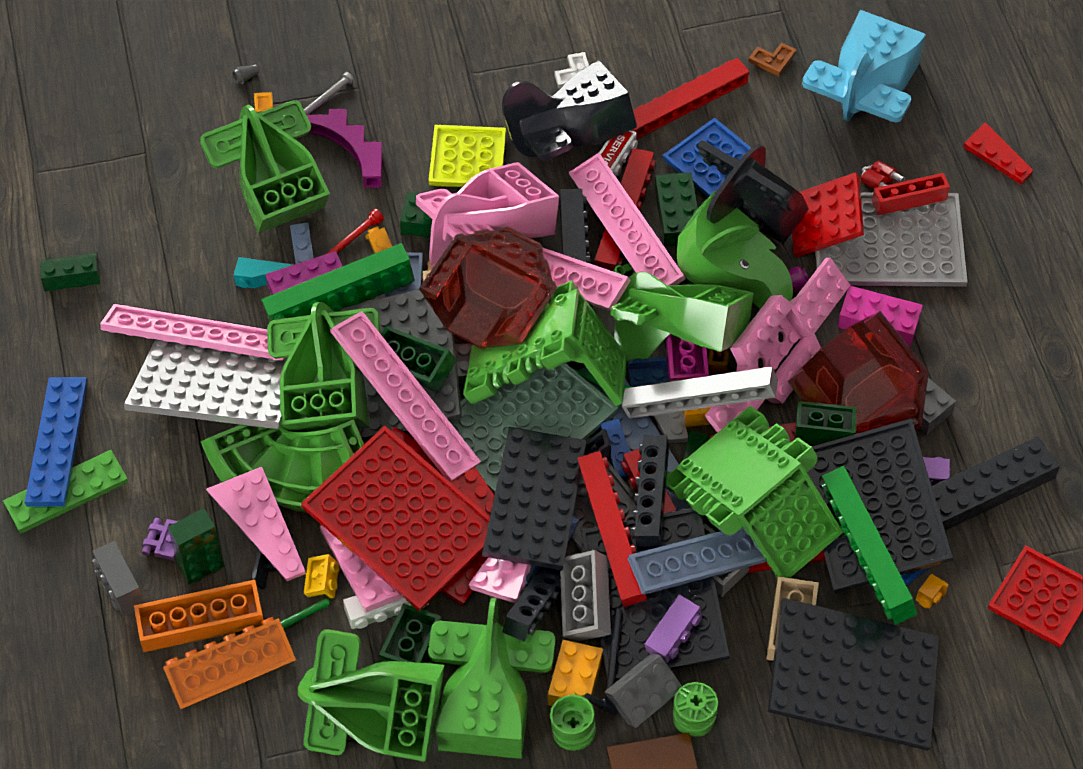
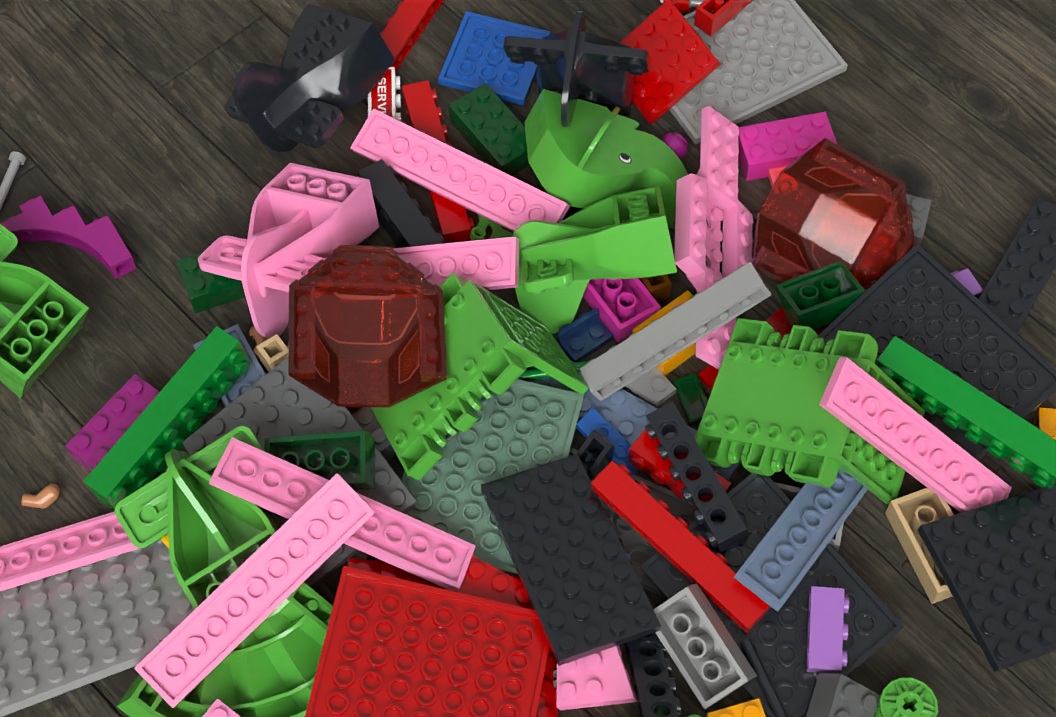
camera: 30 degrees left, 5 degrees up
teal slope [234,257,293,288] -> none
sand blue plate [290,223,314,264] -> none
red piece [326,209,384,254] -> none
light orange bracket [365,227,393,254] -> none
neon yellow plate [429,125,506,187] -> none
white plate [555,52,589,89] -> none
none -> nougat arm [22,484,60,509]
none -> bright pink plate [134,474,375,708]
none -> bright pink plate [819,357,1012,513]

